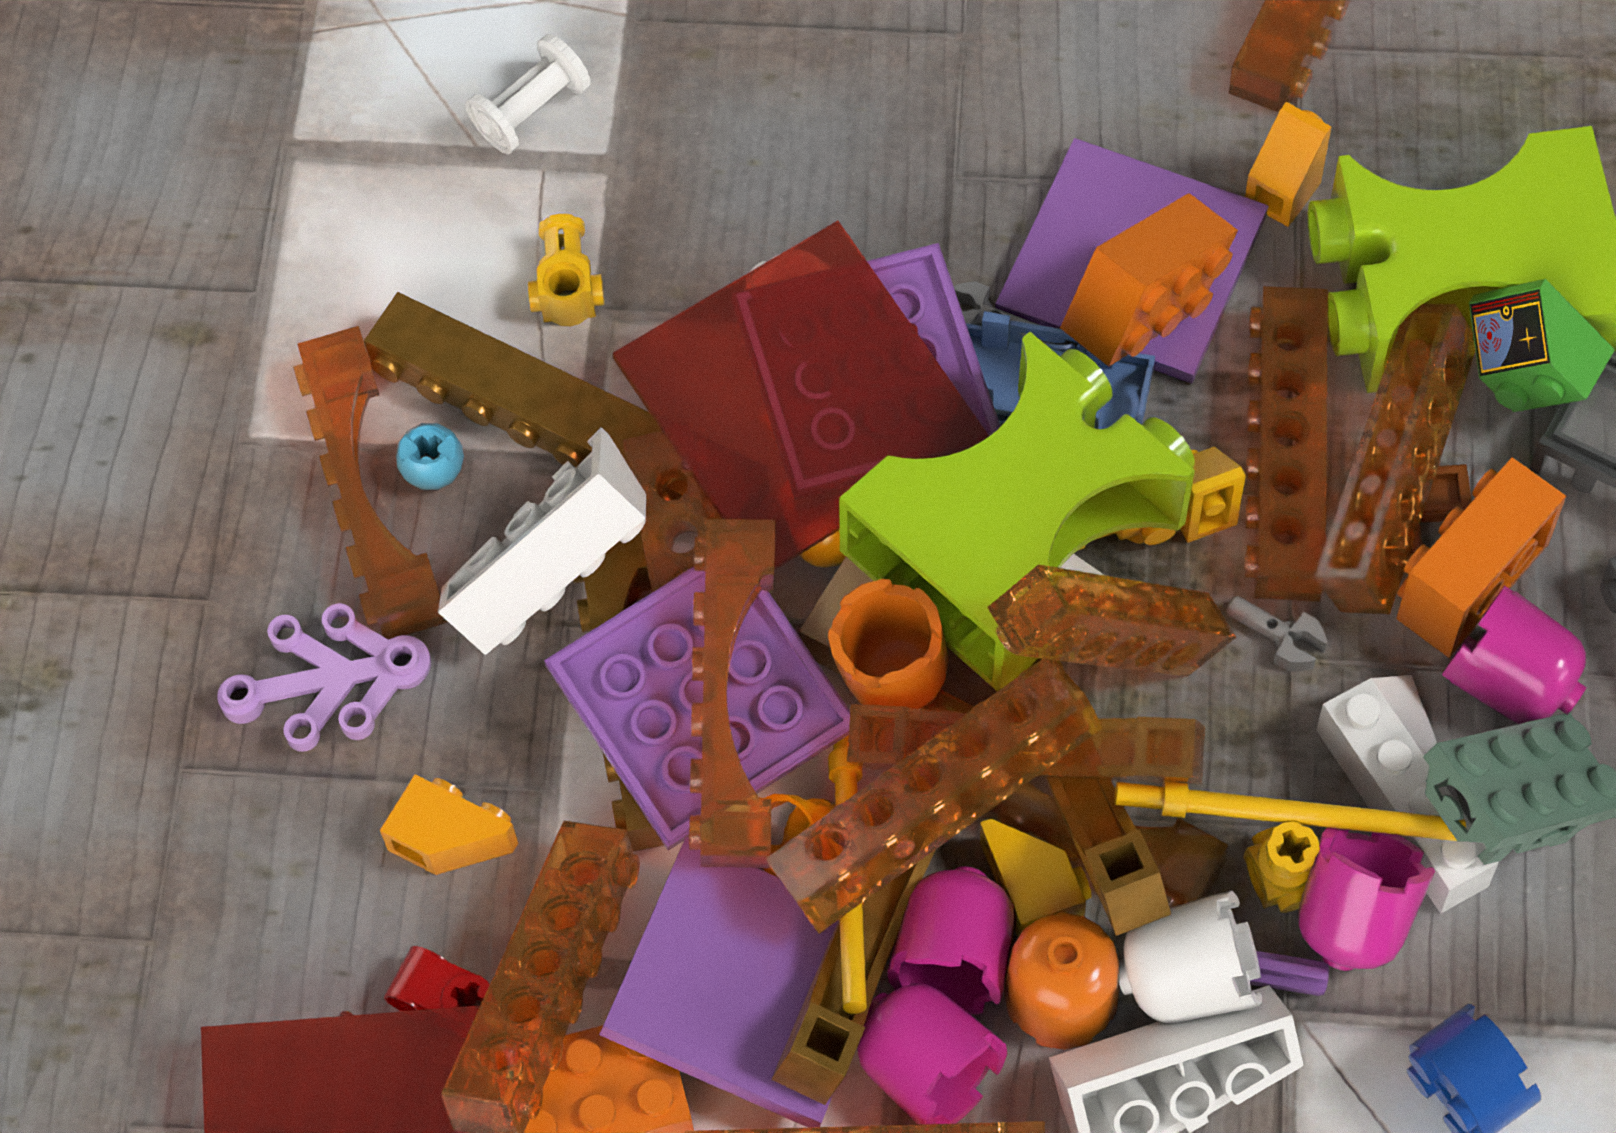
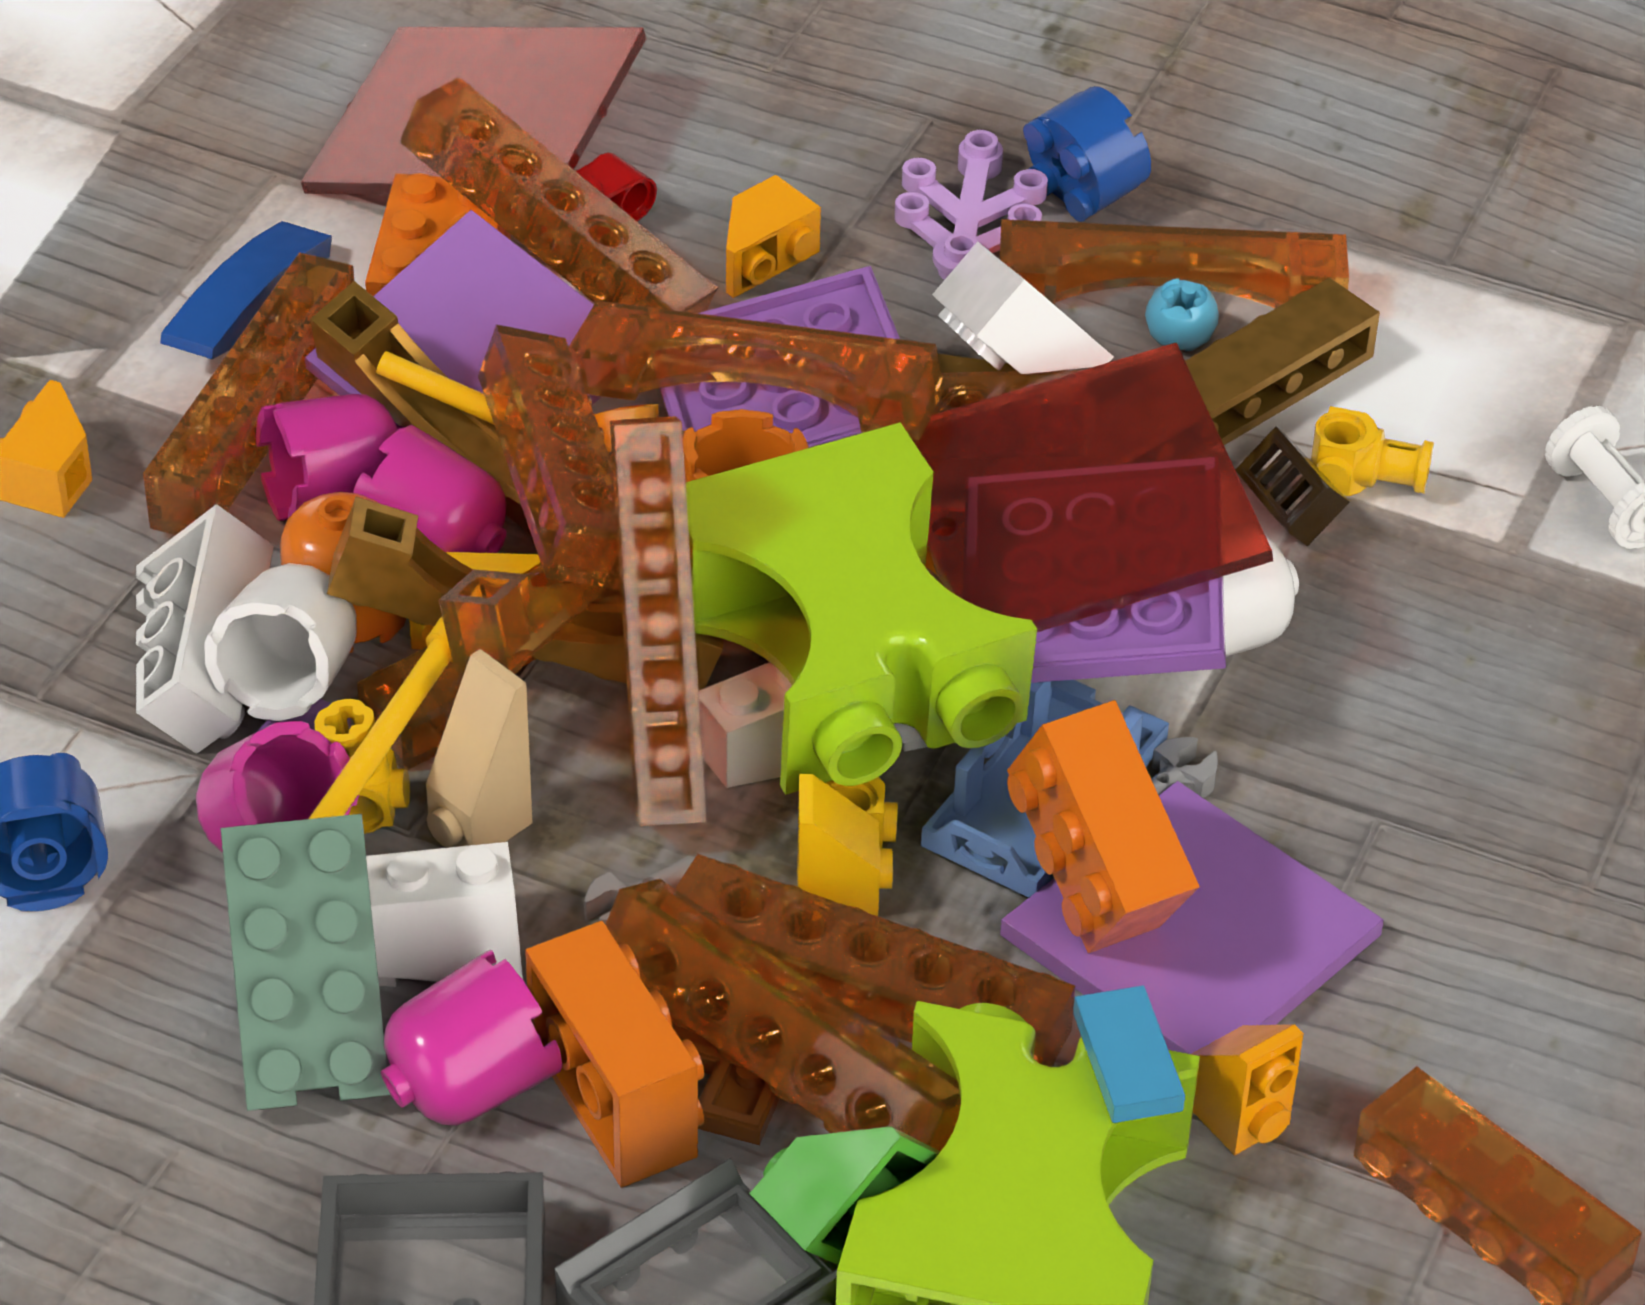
camera: 105 degrees right, 20 degrees down
none -> tan slope [426,649,533,848]
none -> blue brick [1023,86,1151,222]
none -> dark azure tile [1073,985,1185,1123]
none -> dark brown slope [1235,426,1350,546]

